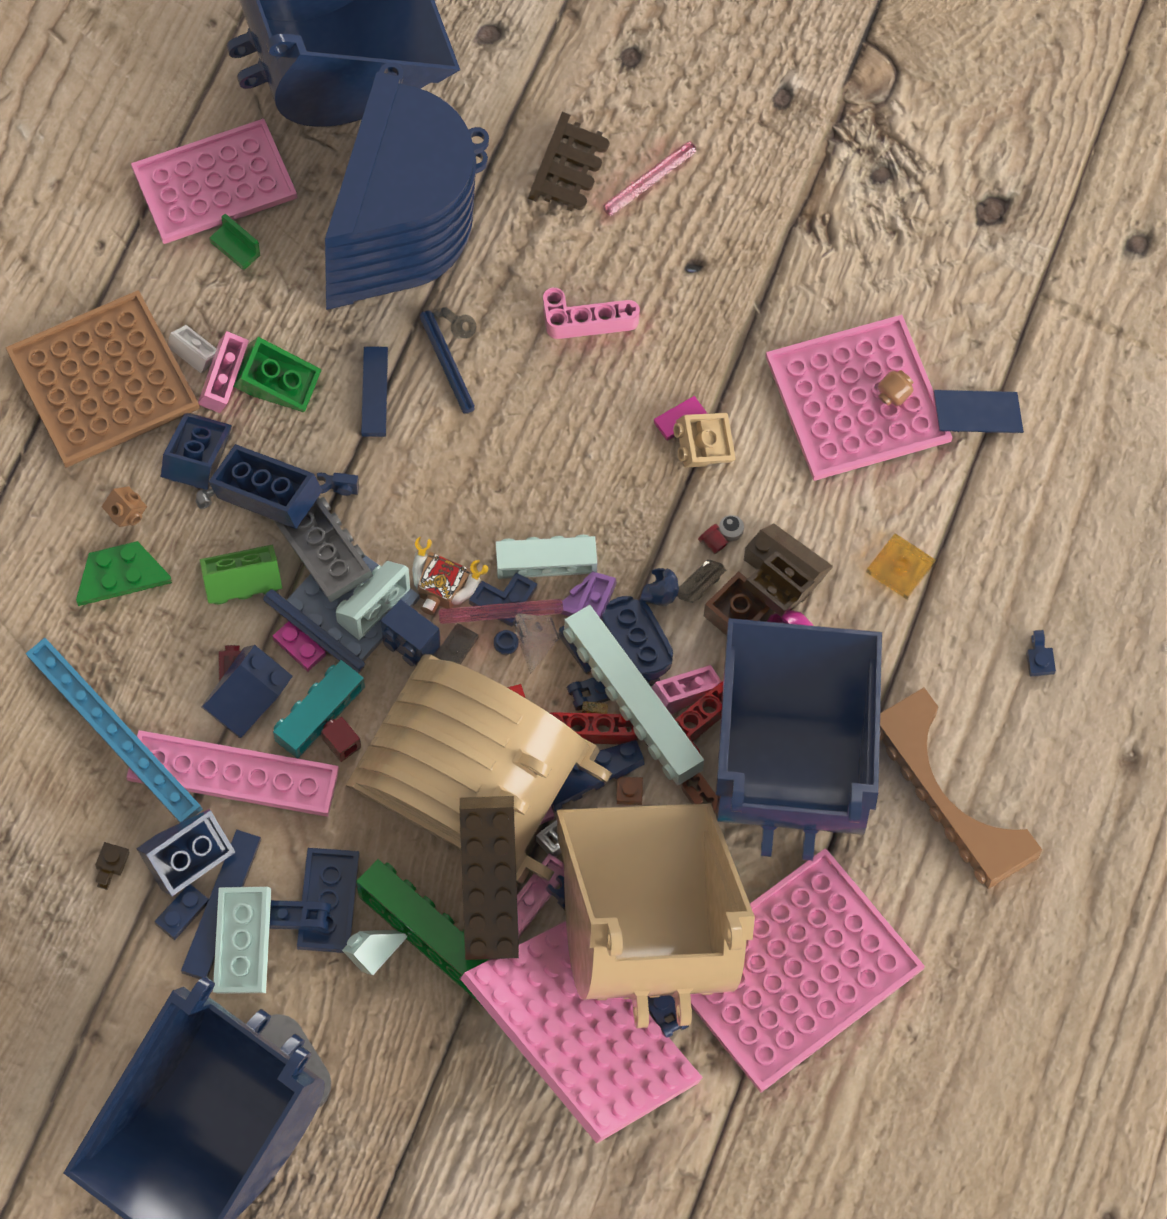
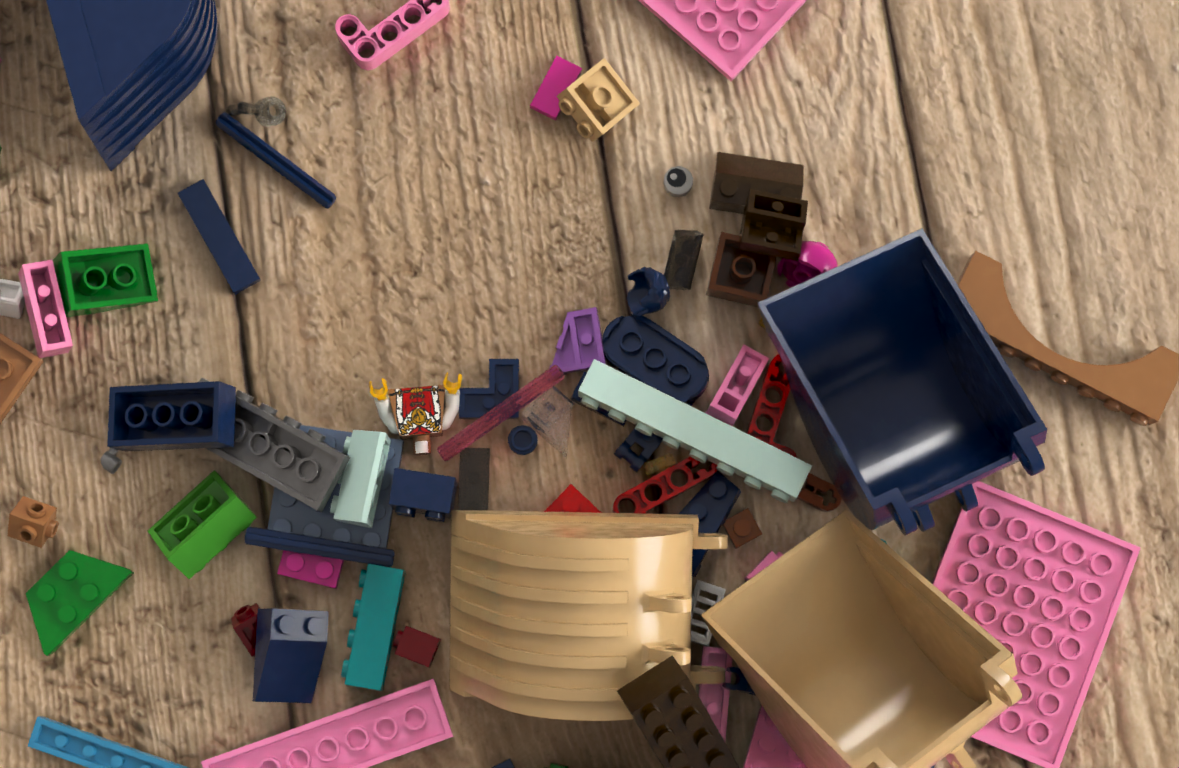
camera: 35 degrees left, 15 degrees up
dark blue slope [160,413,232,490] -> none
dark blue plate [317,472,359,496] -> none
light aqua brick [496,534,597,579] -> none
dark red piece [698,523,729,554] -> none
clear yellow plate [866,533,936,599] -> none
dark blue plate [1026,630,1056,676] -> none

